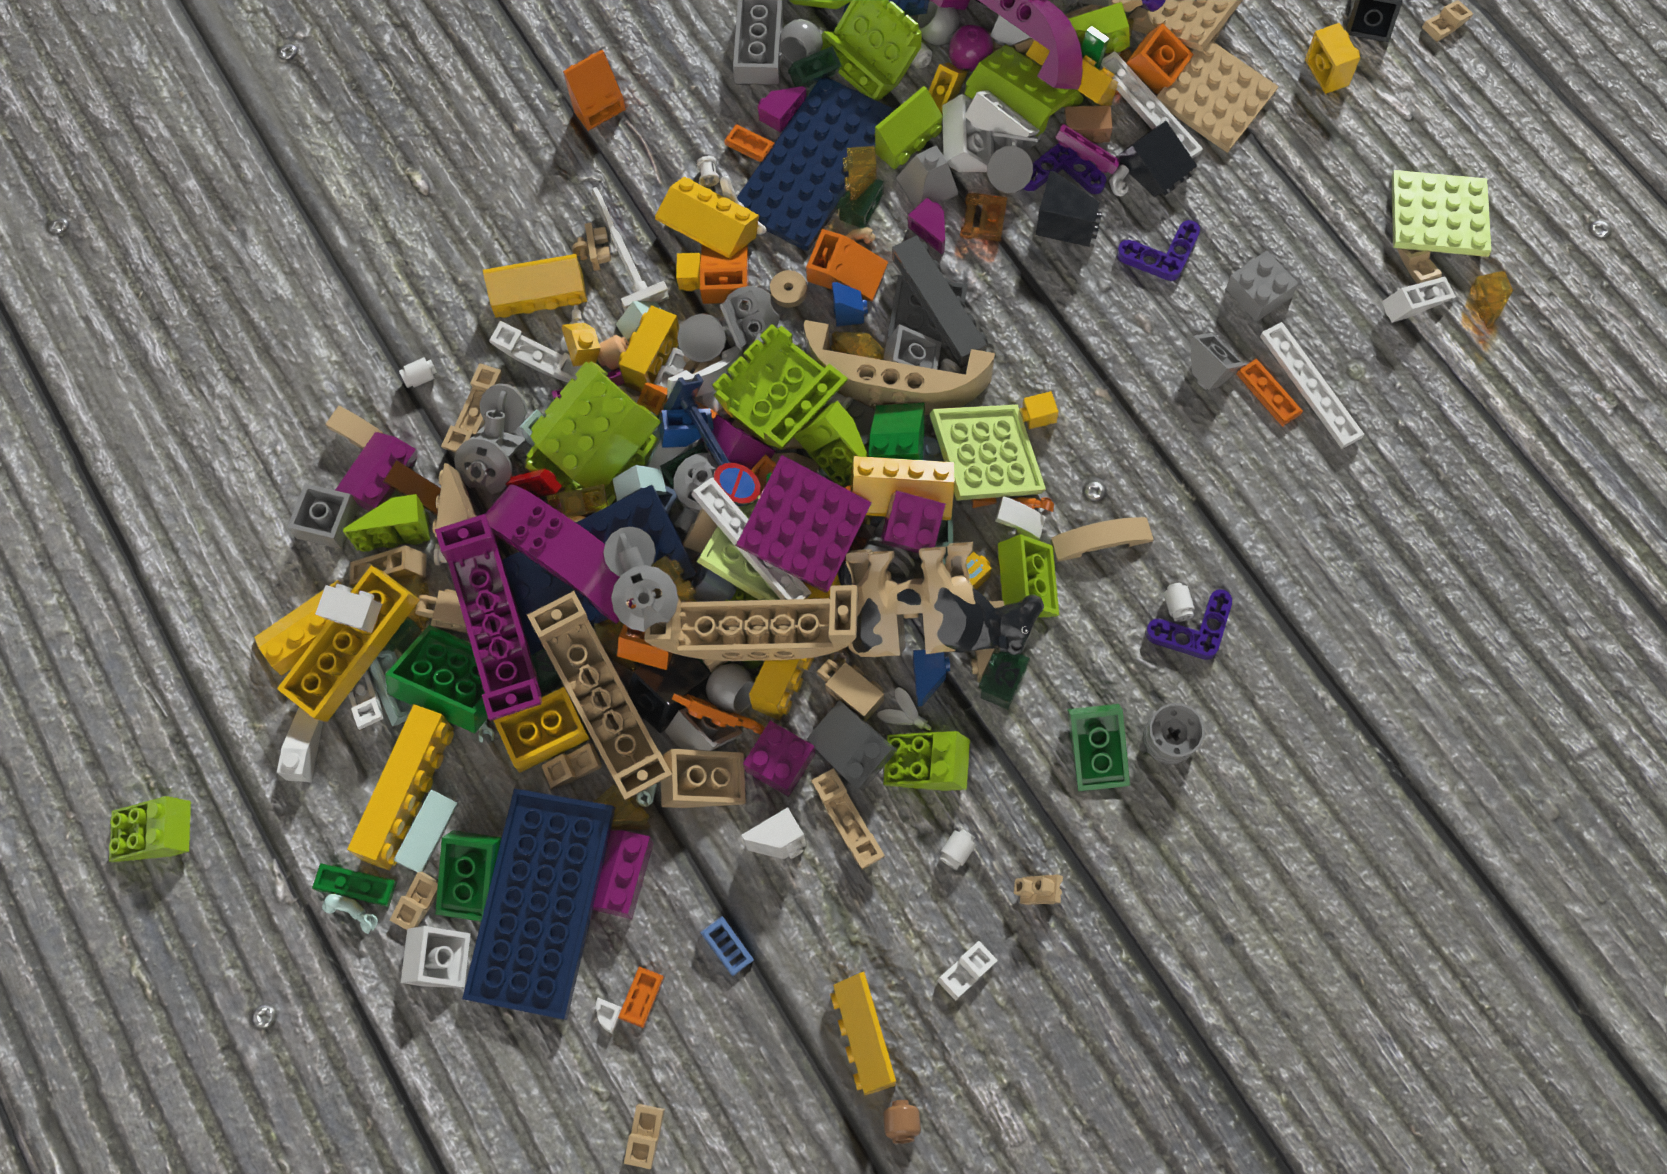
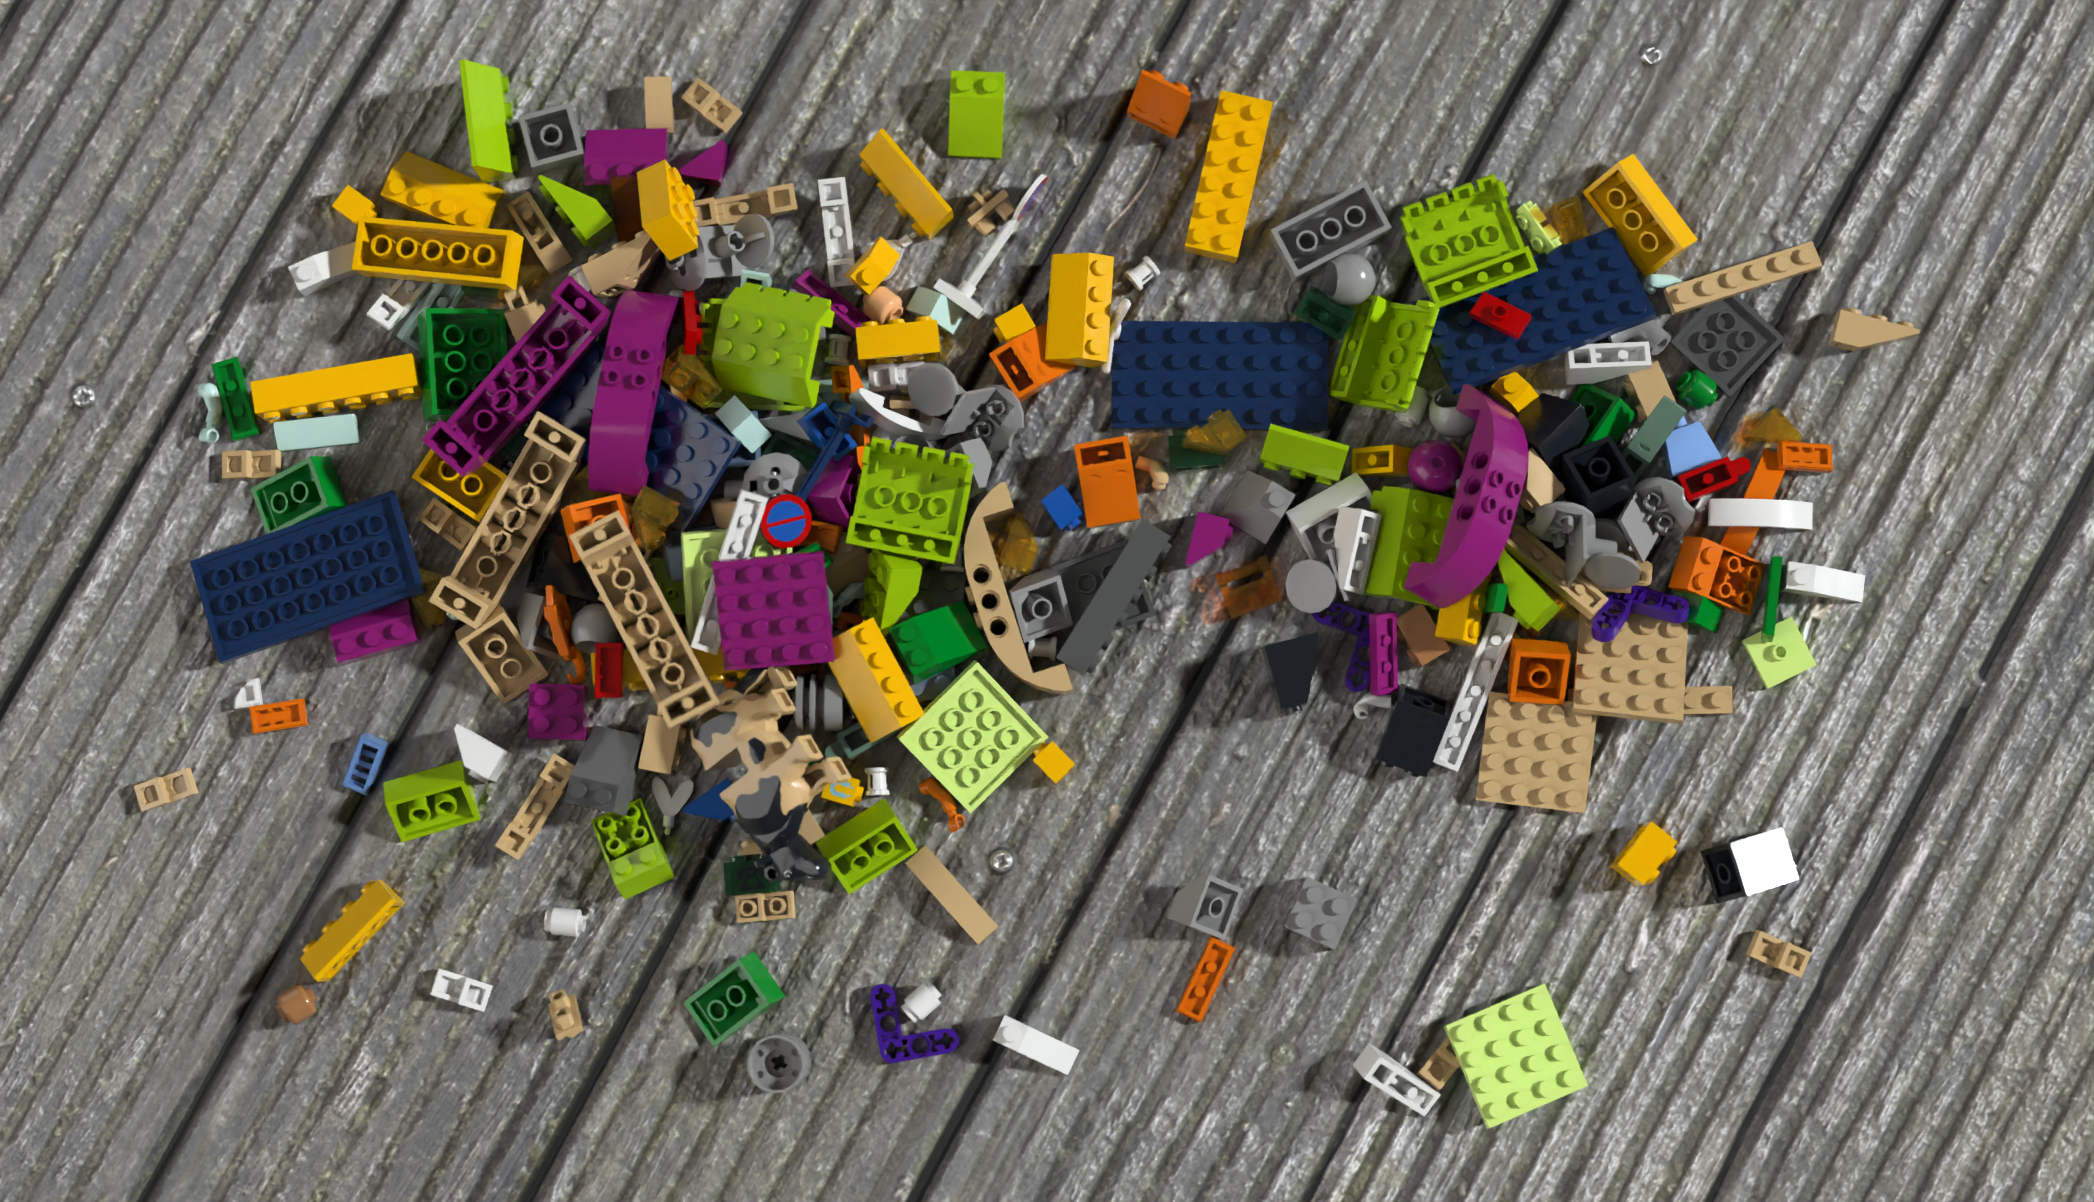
camera: 60 degrees right, 15 degrees up
lime slope [109,796,191,862] -> none
white brick [315,584,382,633] -> none
white brick [399,357,437,388] -> none
white slope [401,926,470,988] -> none
light grey piece [604,527,678,632] -> none
orange plate [724,124,775,163] -> none
magenta slope [757,86,806,133] -> none
tan piece [770,270,807,308] -> none
magenta brick [879,490,945,553] -> none
white slope [995,496,1046,540] -> none
dark purple beam [1117,220,1200,281] -> none
white plate [1260,322,1364,449] -> none
clear yellow slope [1470,271,1513,329] -> none
none -> yellow brick [332,185,378,226]
none -> lime slope [383,760,481,842]
none -> lime slope [459,59,520,183]
none -> red plate [595,643,624,698]
none -> yellow brick [637,159,699,261]
none -> magenta slope [678,139,728,186]
none -> tan slope [681,77,743,134]
none -> tan slope [735,891,796,923]
none -> white bush [864,767,889,796]
none -> lime slope [948,70,1006,159]
none -> white slope [993,1015,1079,1075]
none -> yellow brick [1184,90,1273,263]

